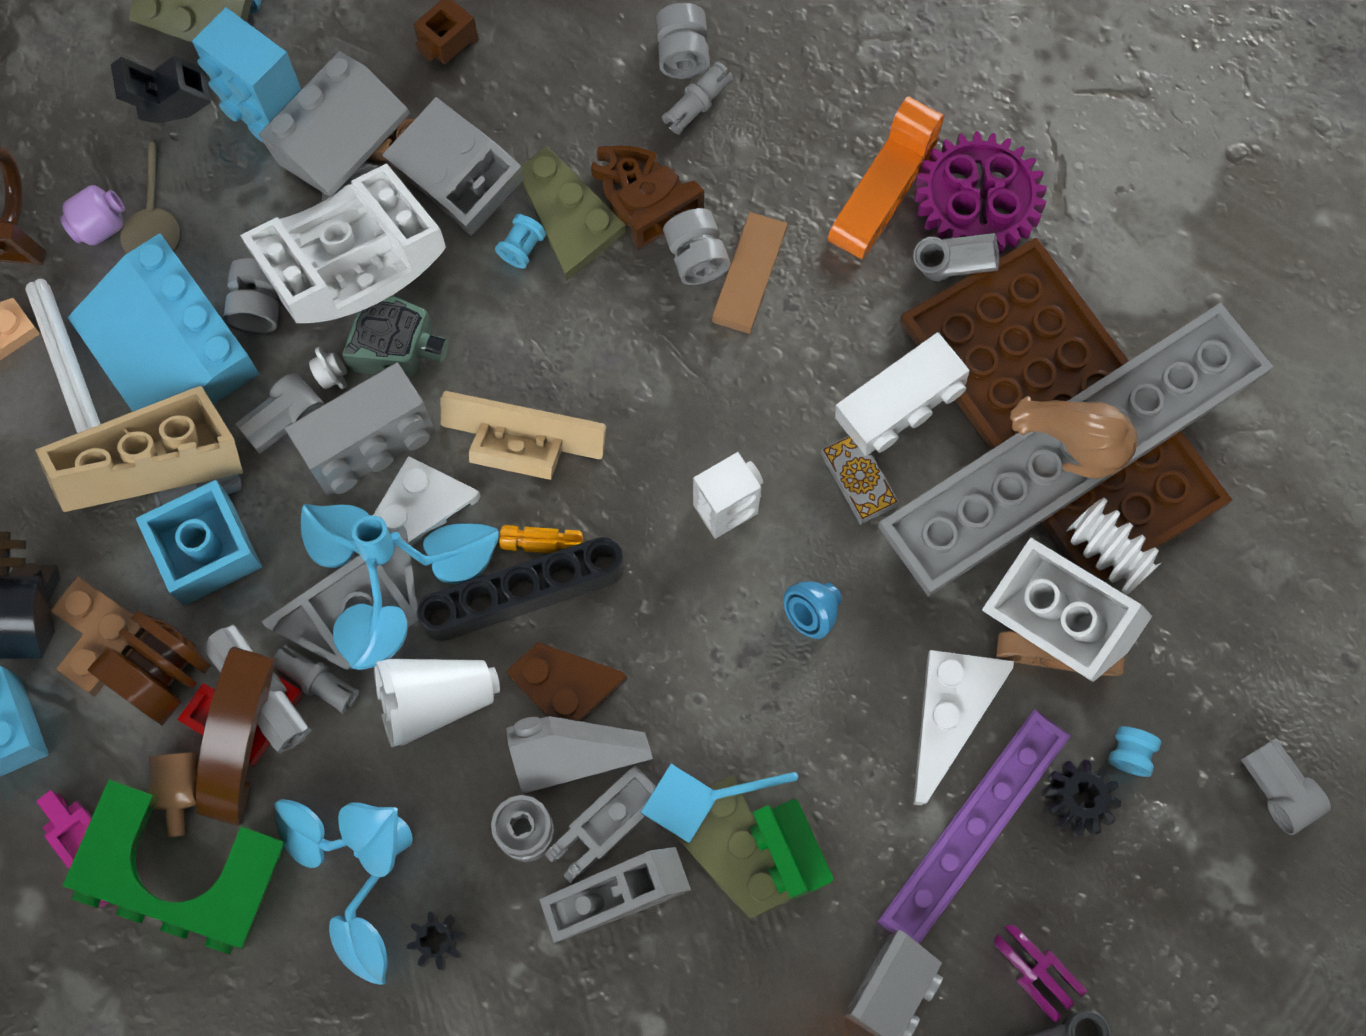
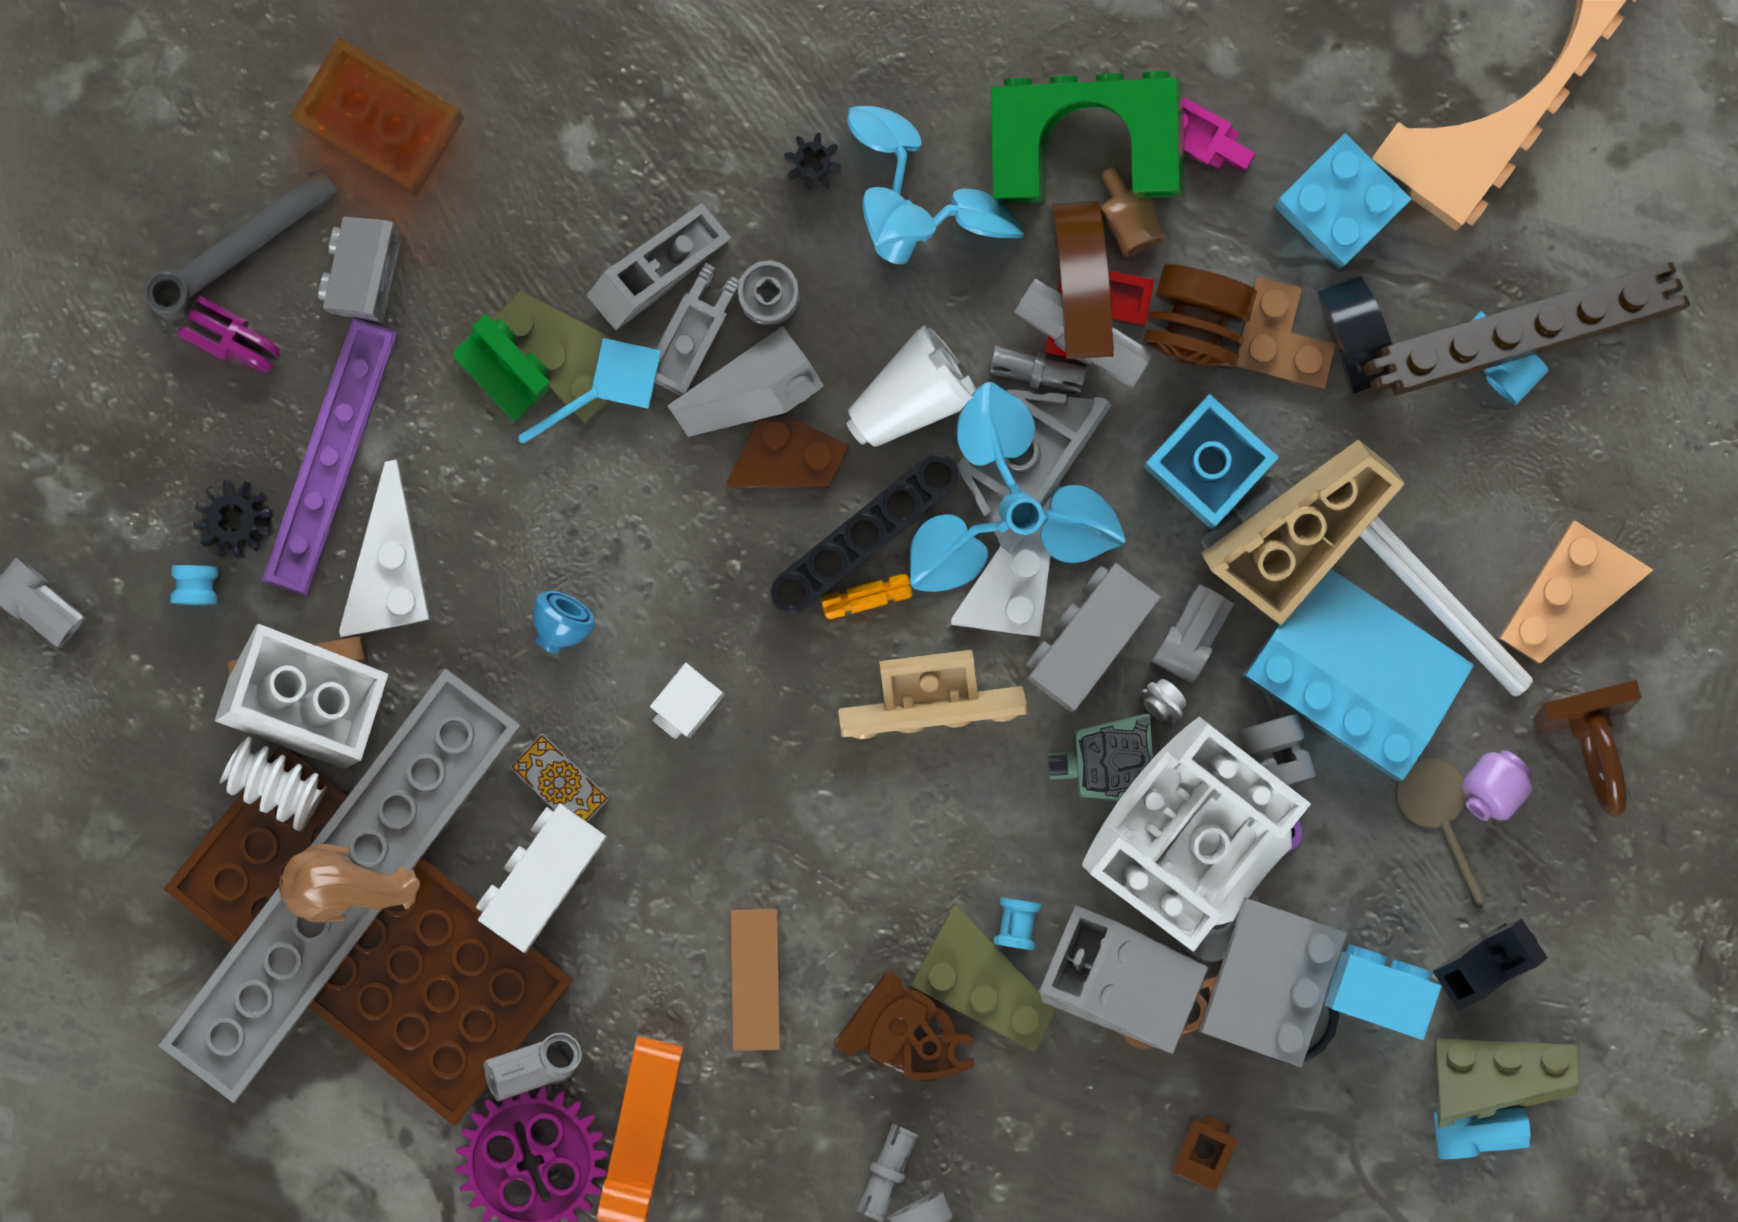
camera: 155 degrees right, 15 degrees up
light grey wheel [663,208,731,285] -> none

